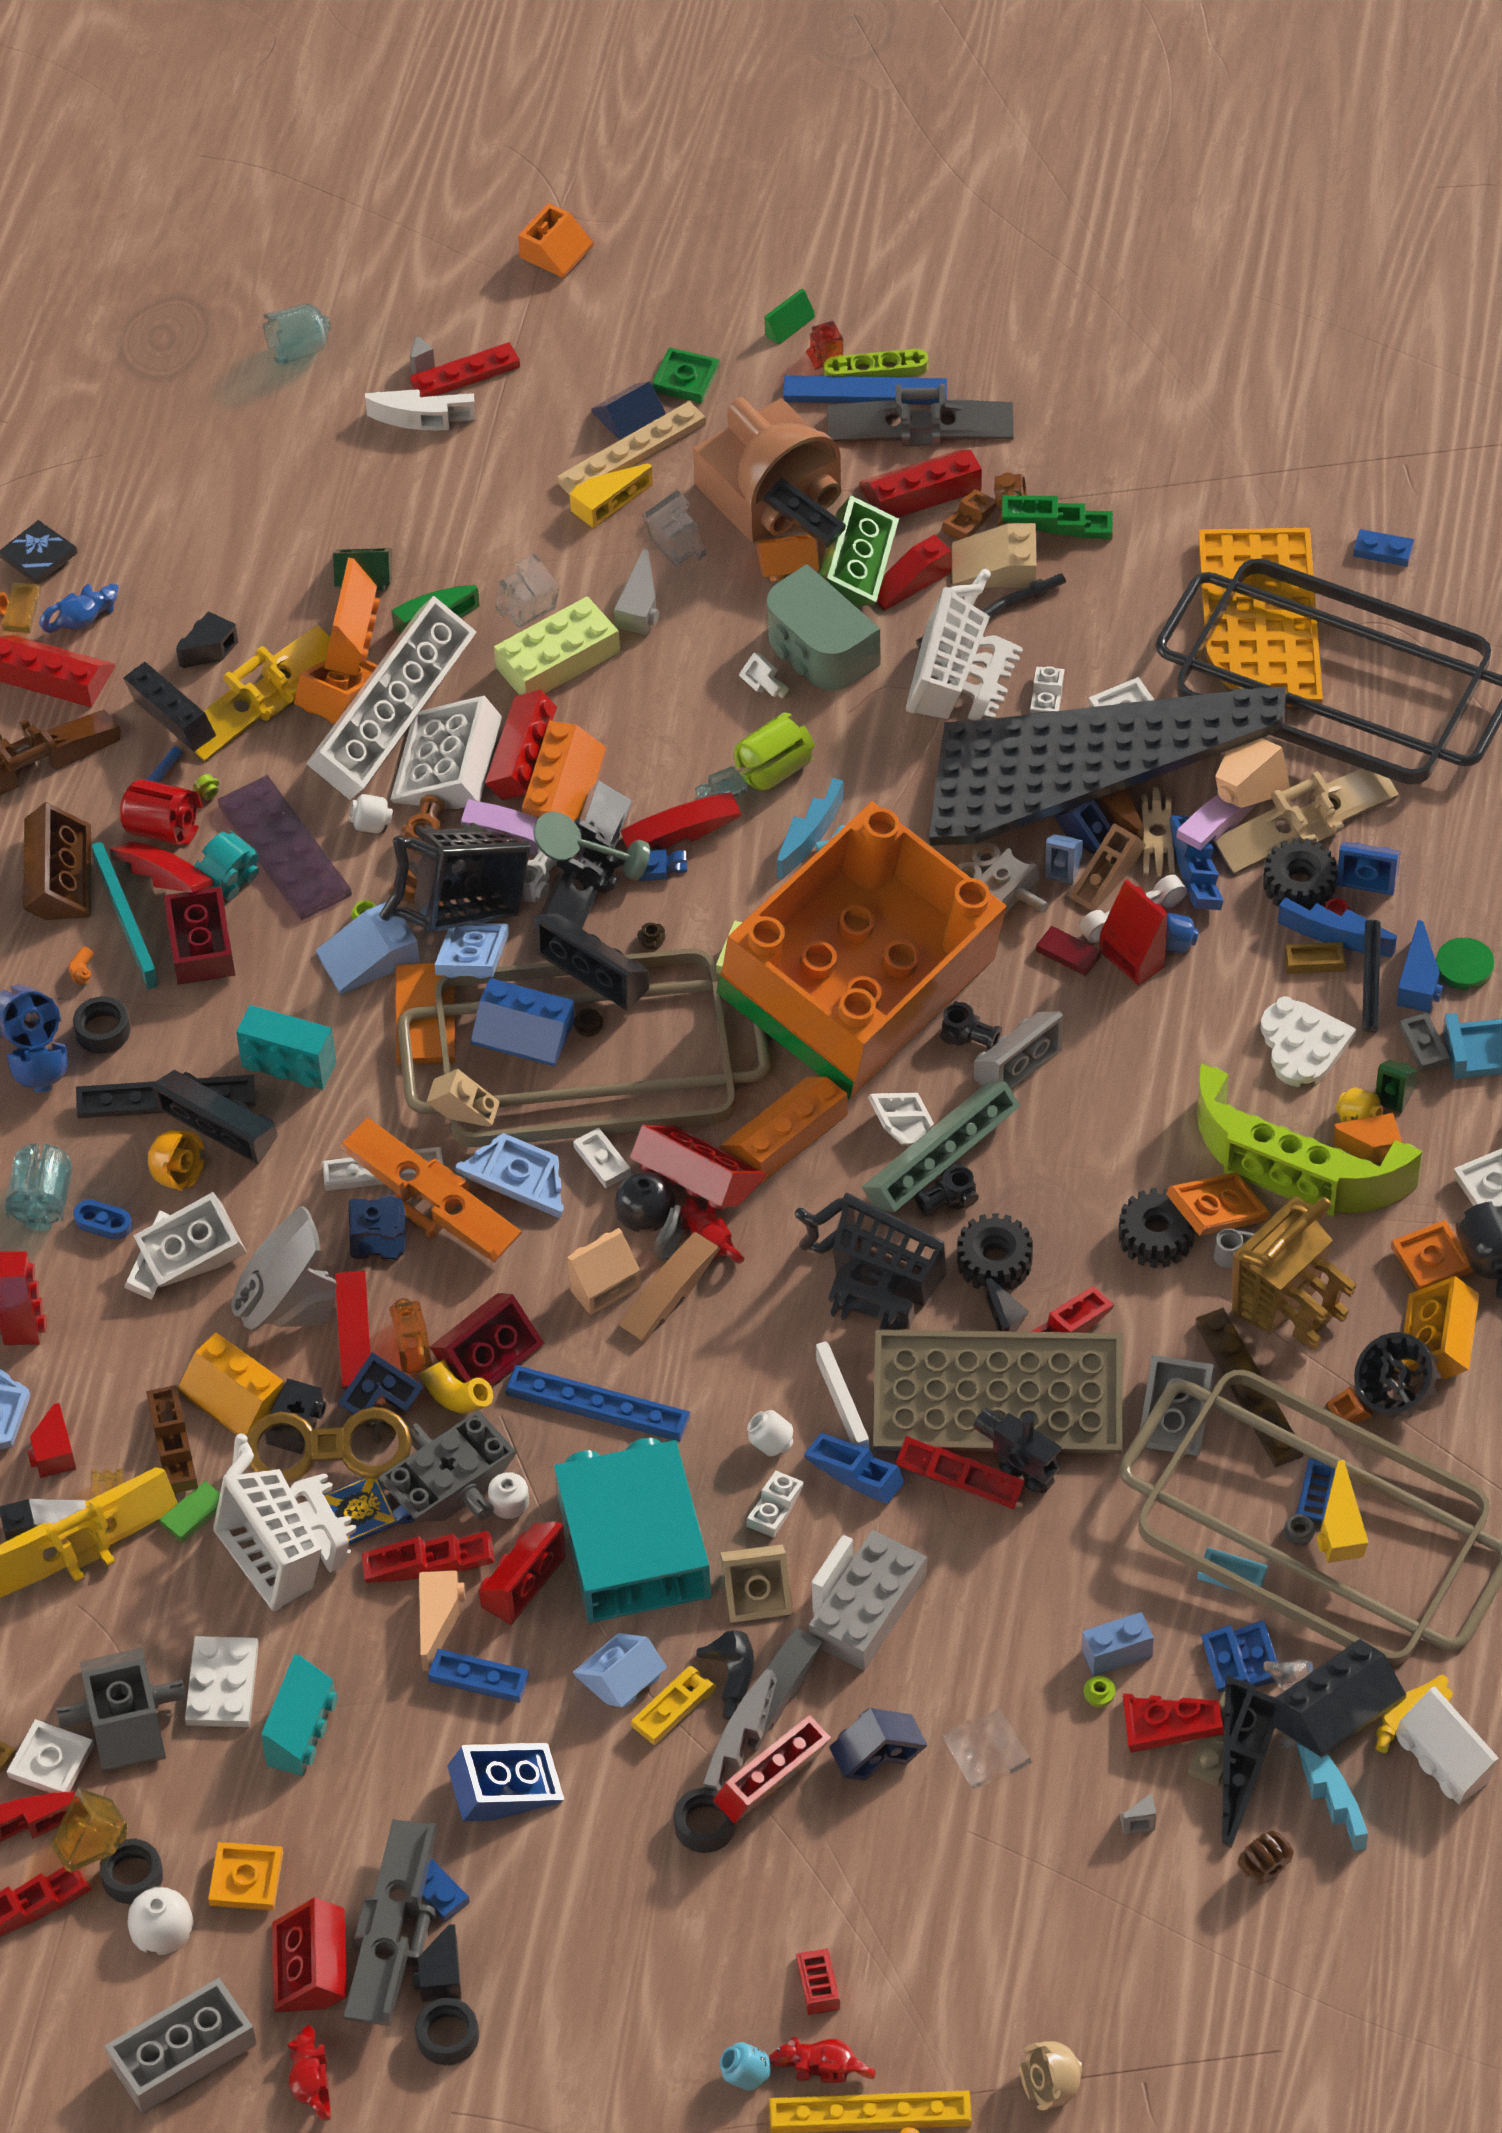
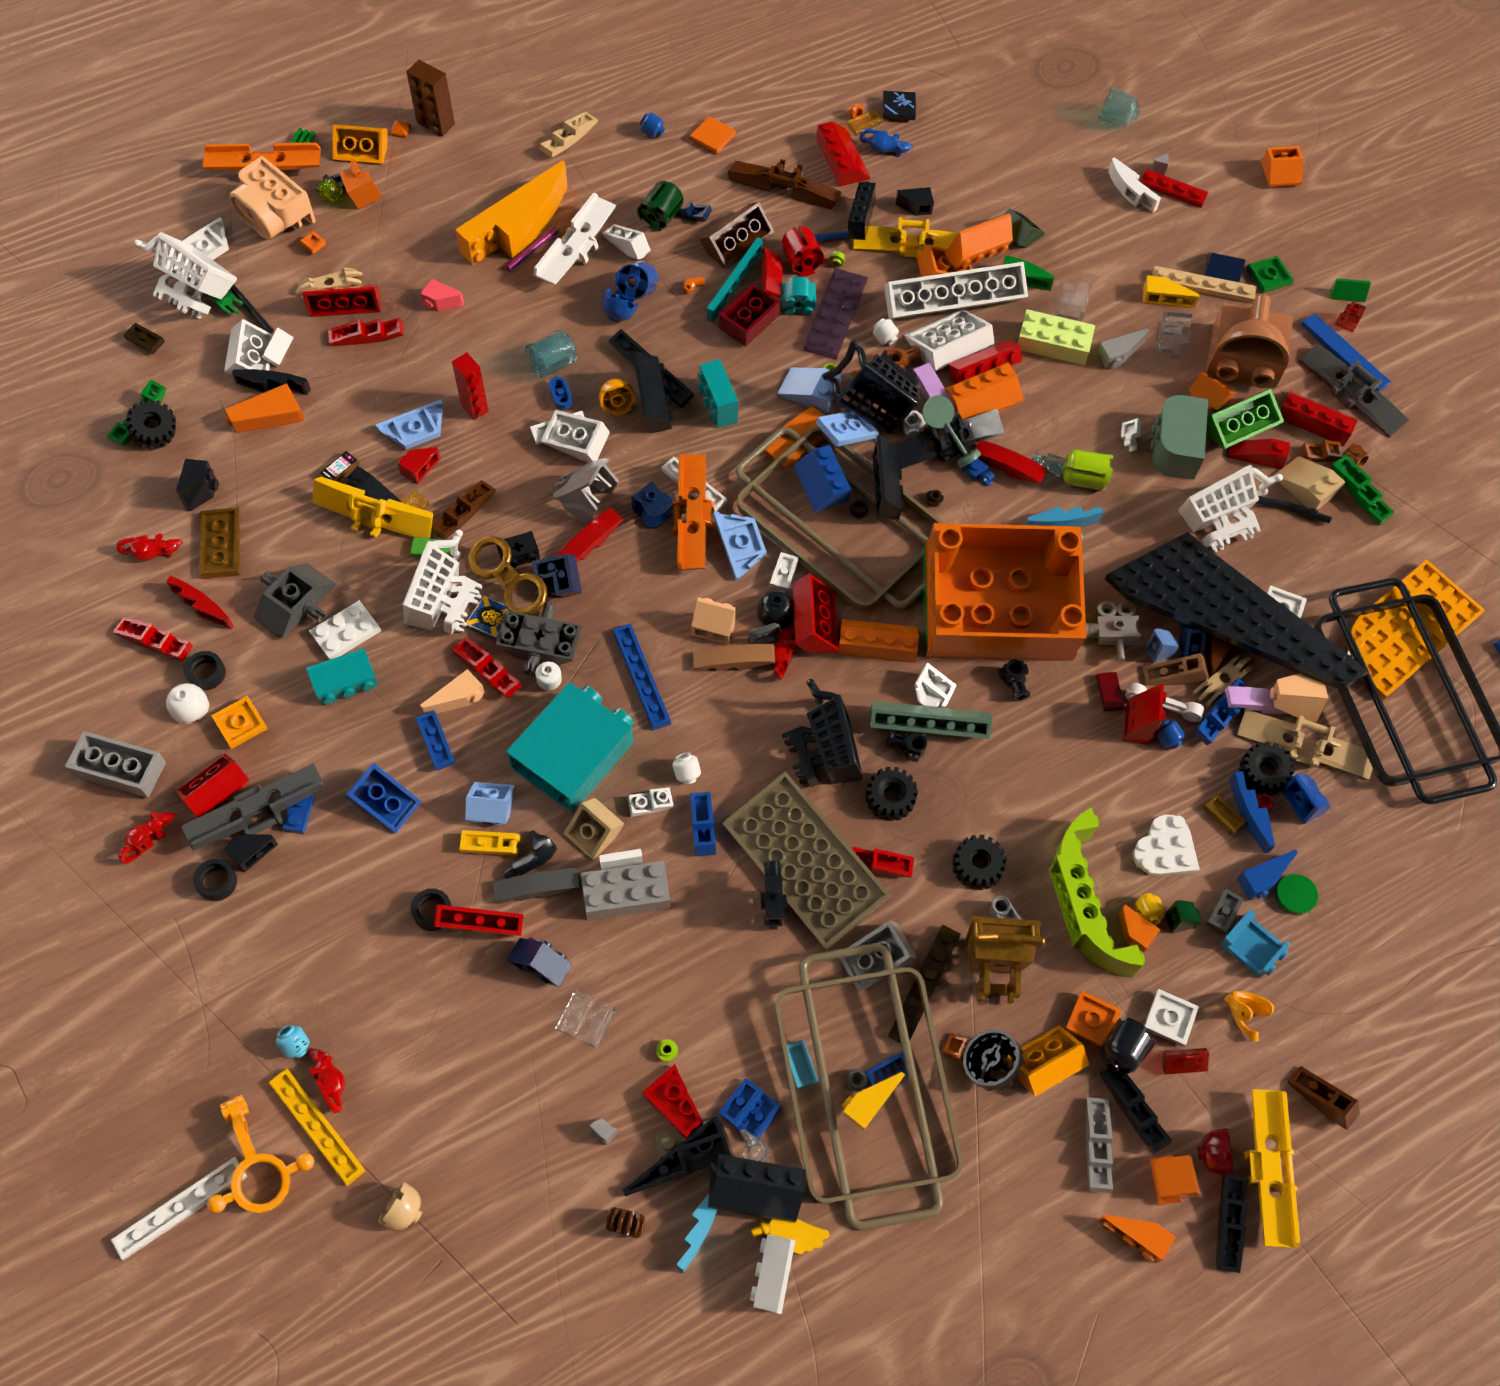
camera: 45 degrees right, 10 degrees up
white plate [7,1719,94,1793] -> none
clear yellow slope [51,1788,129,1872] -> none
black tyre [73,996,131,1054] -> none
light orange slope [177,1332,284,1436] -> none
clear orange torso [389,1298,432,1374] -> none
yellow cylinder [418,1359,493,1414] -> none
tan slope [426,1069,500,1127] -> none
dark red slope [429,1293,545,1386] -> none
red slope [478,1521,566,1625] -> none
light grey slope [704,1669,777,1791] -> none
black plate [763,477,846,548] -> none
red slope [796,1948,840,2015] -> none
white tile [816,1341,869,1449] -> none
lime beam [824,349,929,377] -> none
red slope [894,1436,1025,1510] -> none
light grey slope [974,1011,1063,1090] -> none
black slope [985,1278,1029,1332] -> none
white slope [1030,667,1064,714] -> none
medium blue brick [1082,1612,1154,1676] -> none
orange tile [1166,1172,1270,1236] -> none
black axle [1362,920,1381,1032] -> none

